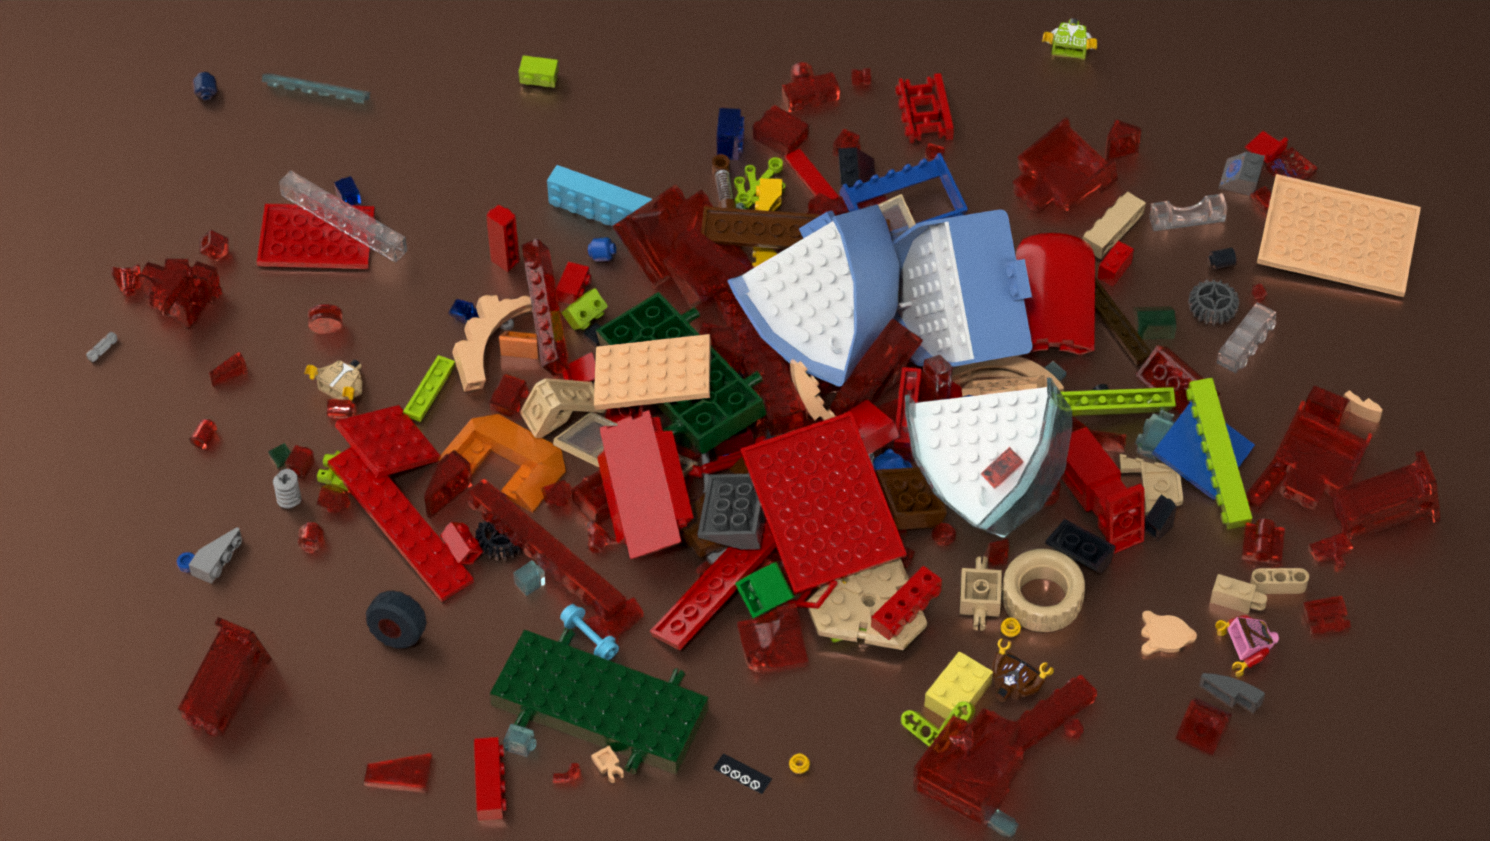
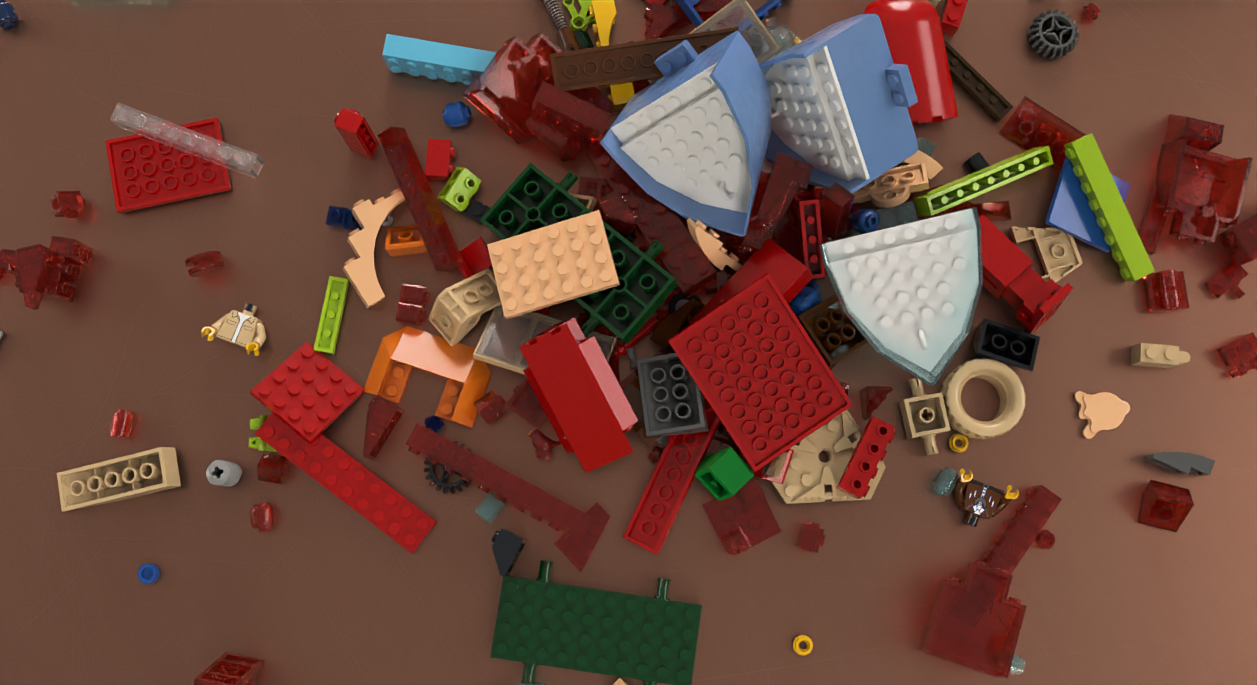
camera: 20 degrees left, 25 degrees up
light grey slope [189,527,242,584] -> none
clear red slope [209,352,247,387] -> none
clear green tile [268,443,294,469] -> none
clear red brick [285,445,315,479] -> none
clear red brick [327,399,356,419] -> none
clear blue brick [334,176,361,206] -> none
black wheel [365,590,427,648] -> none
red brick [440,522,483,565] -> none
medium azure piece [560,604,619,660] -> none
black sticker [713,753,772,794] -> none
lime beam [901,701,975,753] -> none
light yellow brick [924,651,993,726] -> none
clear red plate [932,523,956,546] -> none
clear red tile [980,447,1024,489] -> none
clear green slope [1133,306,1177,340] -> none
clear light blue brick [1135,410,1174,461] -> none
black slope [1144,494,1177,541] -> none
clear brick [1216,302,1277,373] -> none
torso [1216,615,1278,677] -> none
tan beam [1250,568,1309,594] -> none
light nougat slope [1342,390,1383,423] -> none
none -> tan slope [57,447,181,512]
none -> black slope [491,528,527,577]
none -> clear red brick [795,521,825,553]
none -> clear red slope [859,386,893,420]
none -> clear light blue brick [932,467,959,497]

